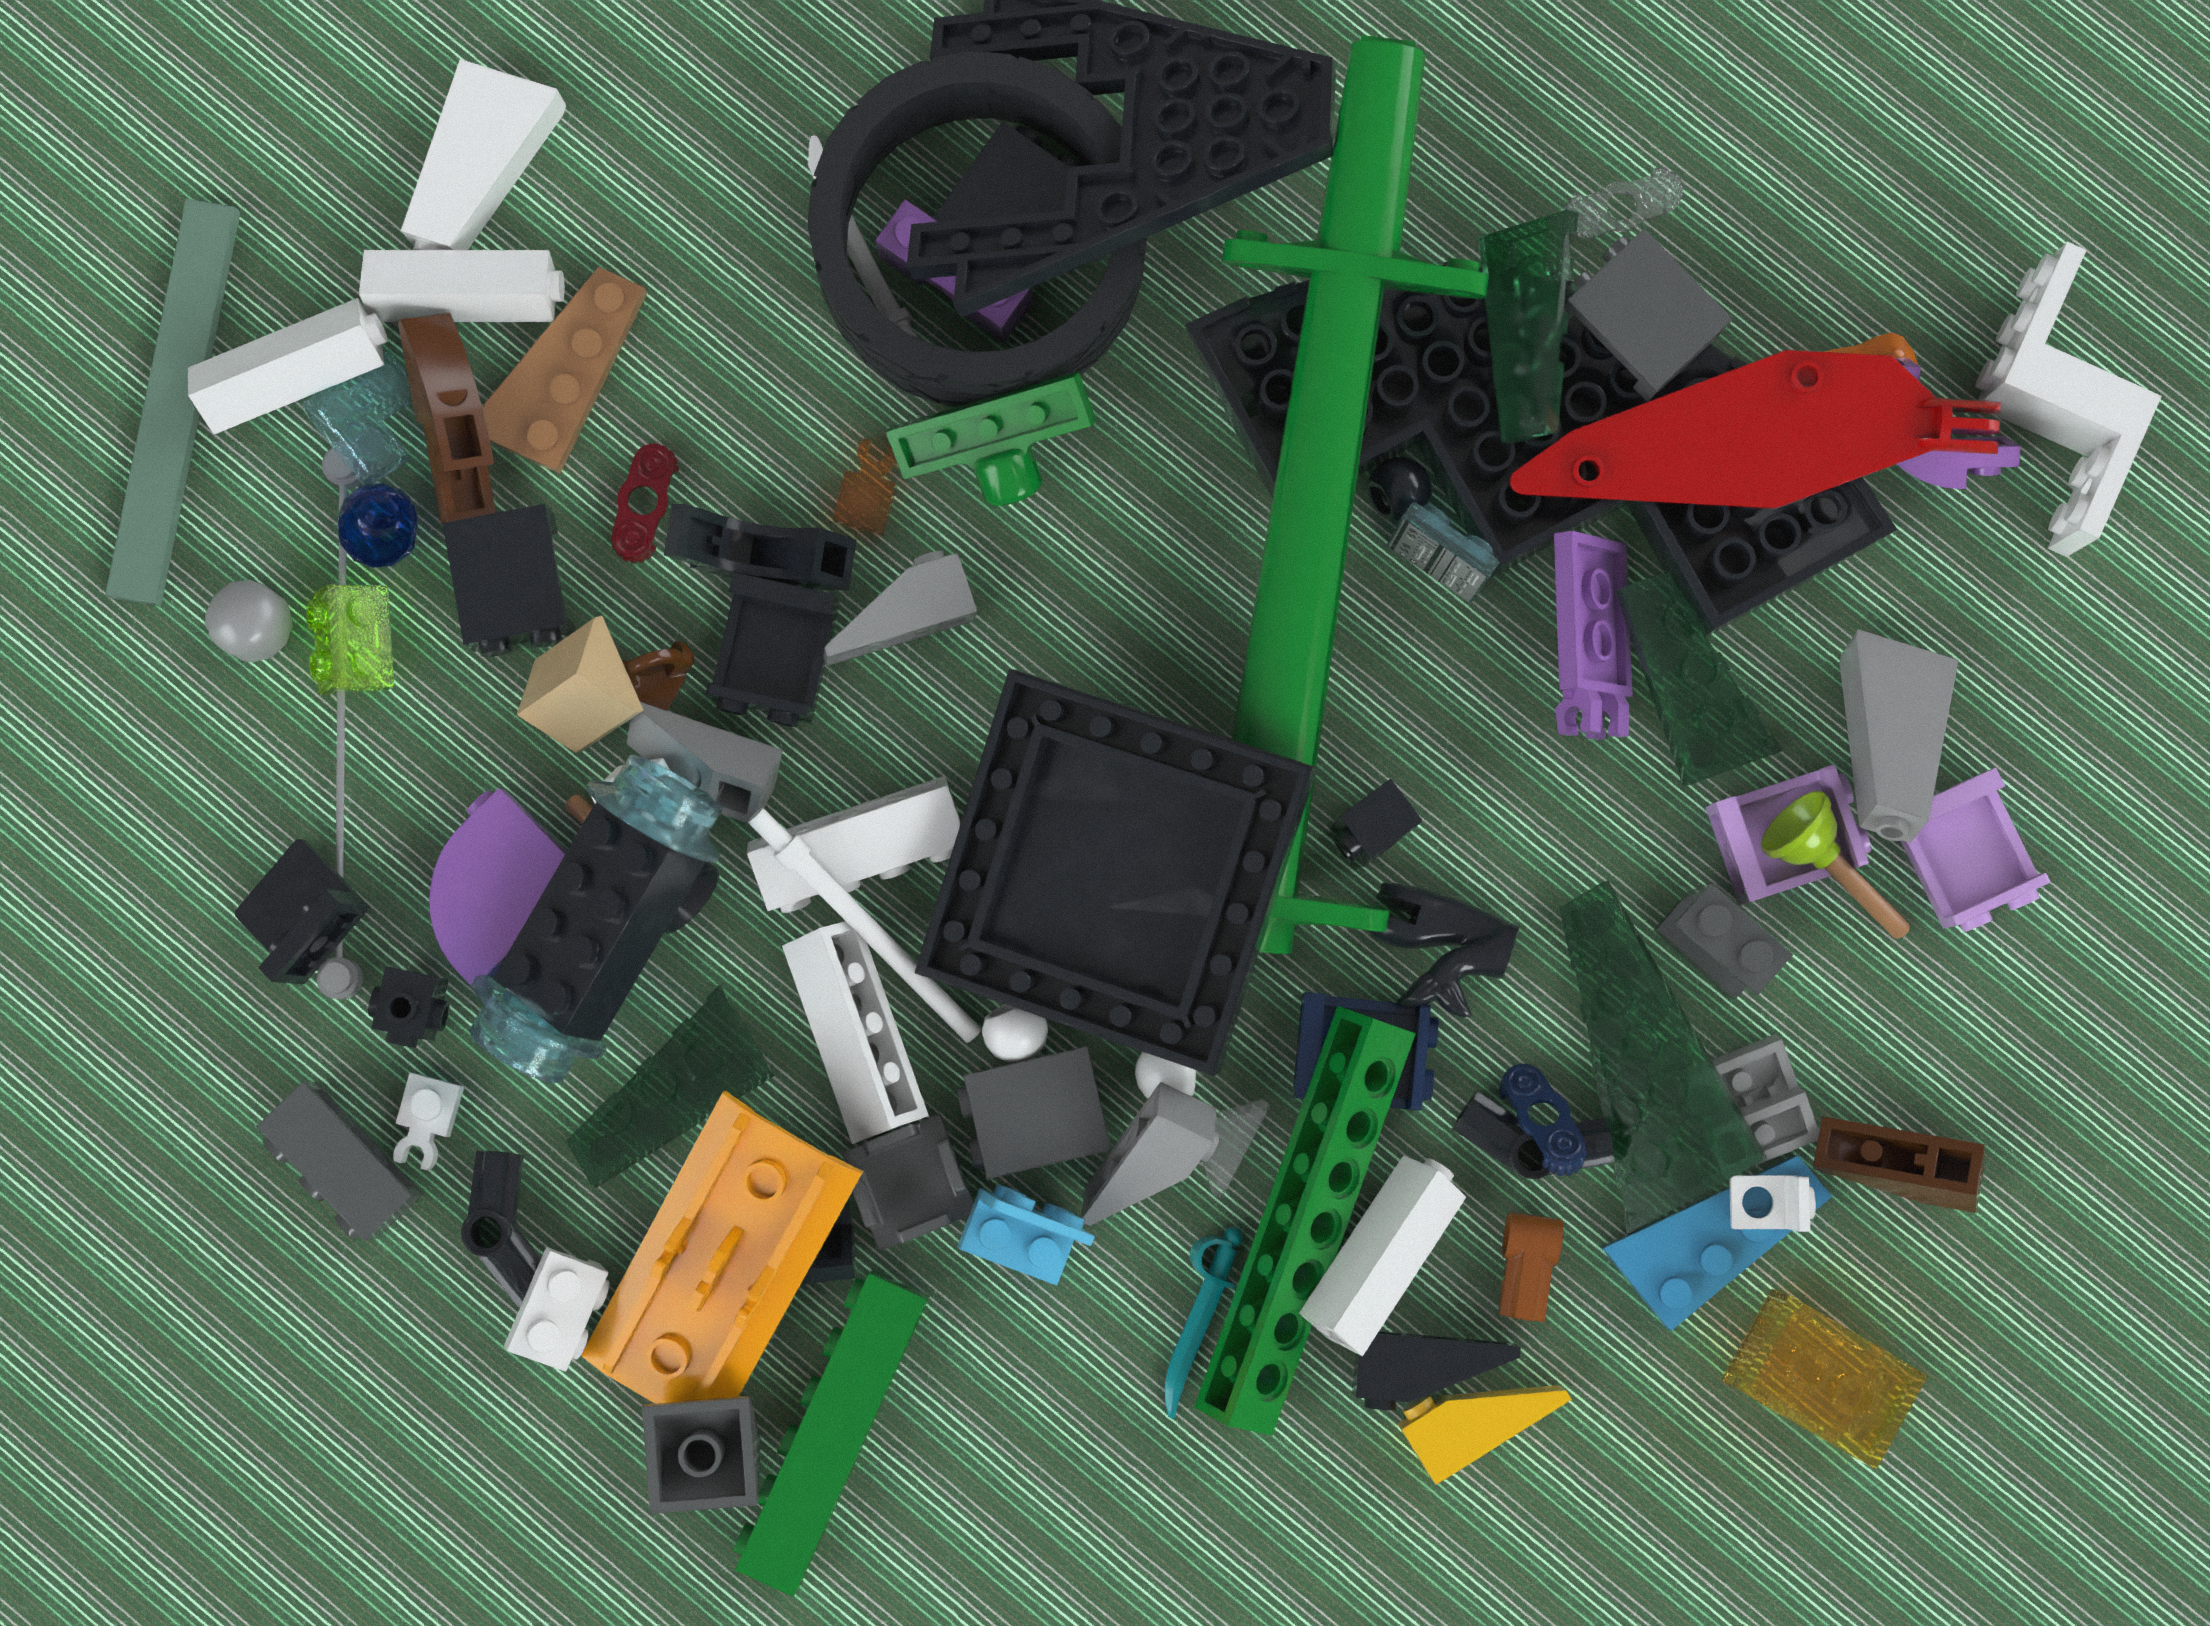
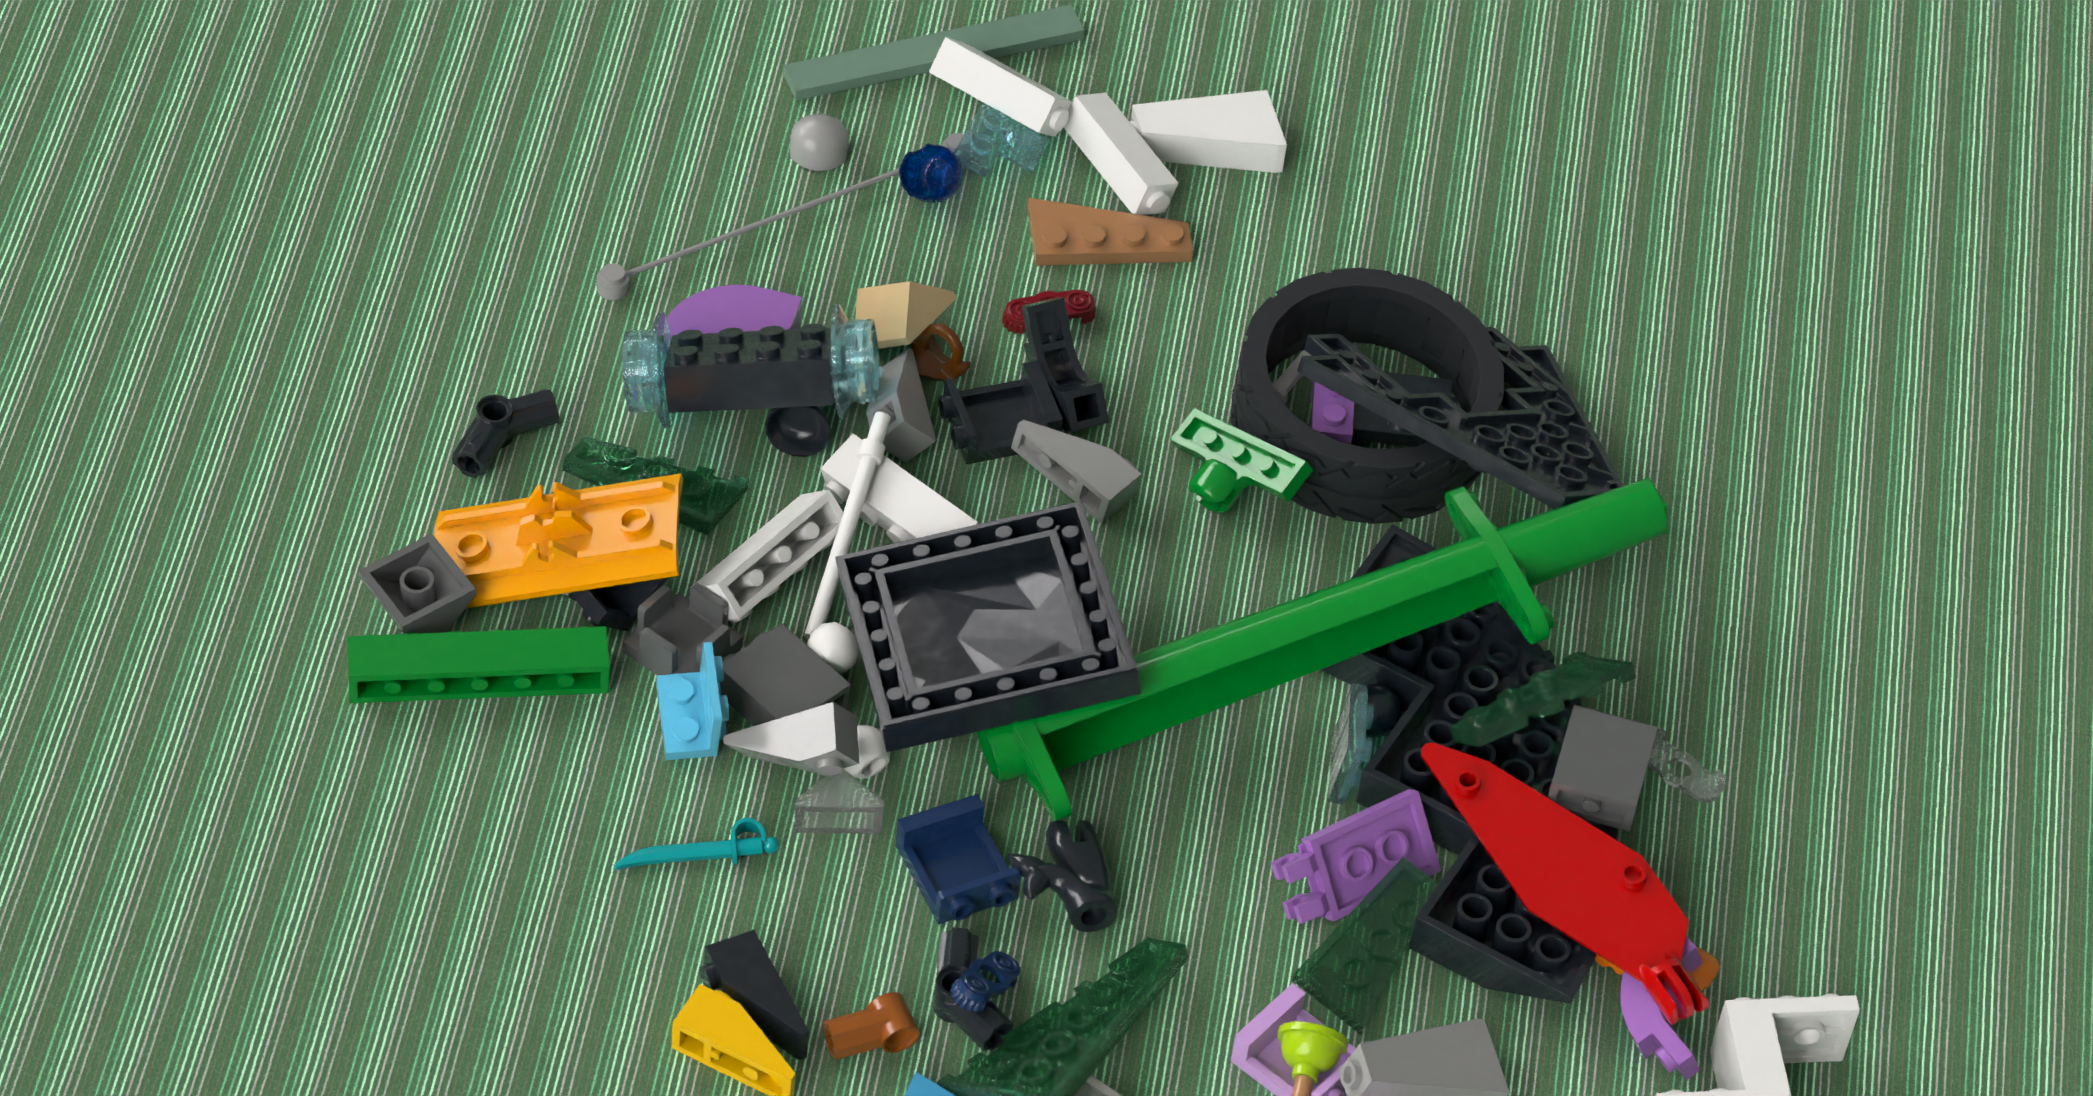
camera: 50 degrees right, 35 degrees down
black bracket [235,839,370,984] -> none
dark grey brick [256,1082,423,1241] -> none
clear neon green bracket [306,585,394,695] -> none
black brick [368,966,450,1048] -> none
white plate [393,1073,464,1170] -> none
reddish brown slope [398,313,496,525] -> none
black panel [442,504,575,657] -> none
white bracket [504,1247,609,1372] -> none
clear orange plate [833,438,897,535] -> none
green brick [1194,1006,1415,1436] -> none
white brick [1299,1155,1466,1356] -> none
black brick [1332,778,1423,867] -> none
dark grey panel [1653,883,1793,999] -> none

